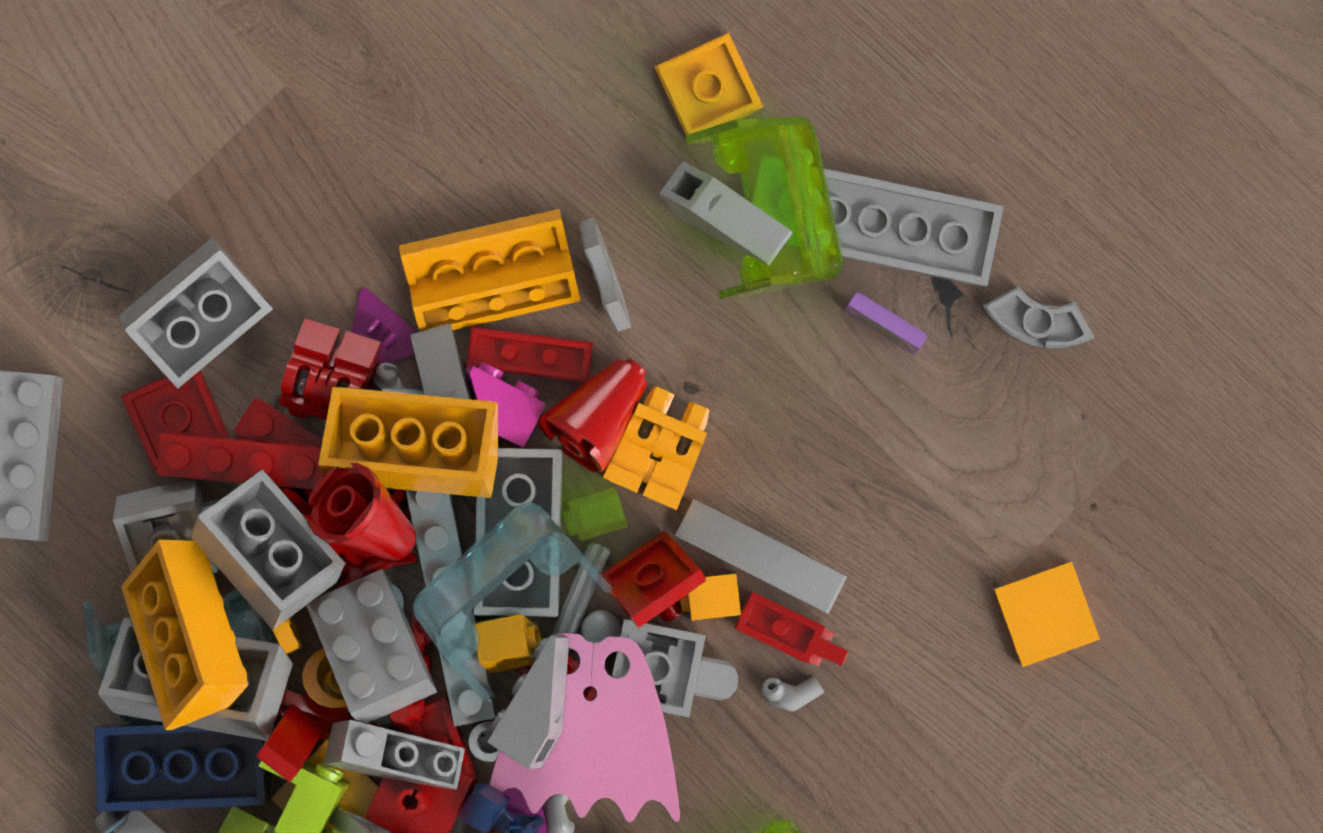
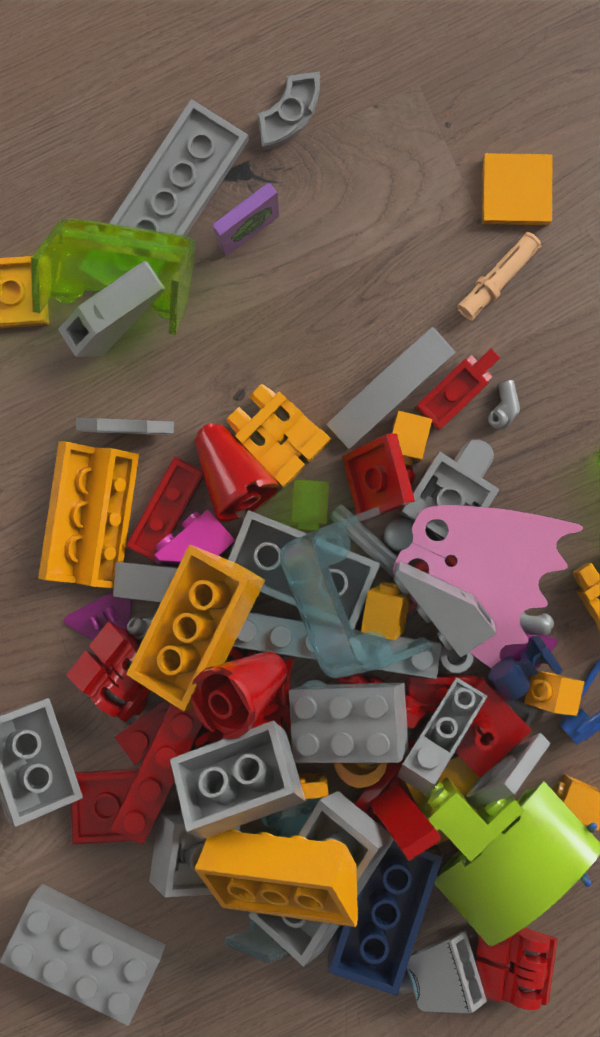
camera: 70 degrees left, 0 degrees up
none -> light nougat pin [457,232,542,321]

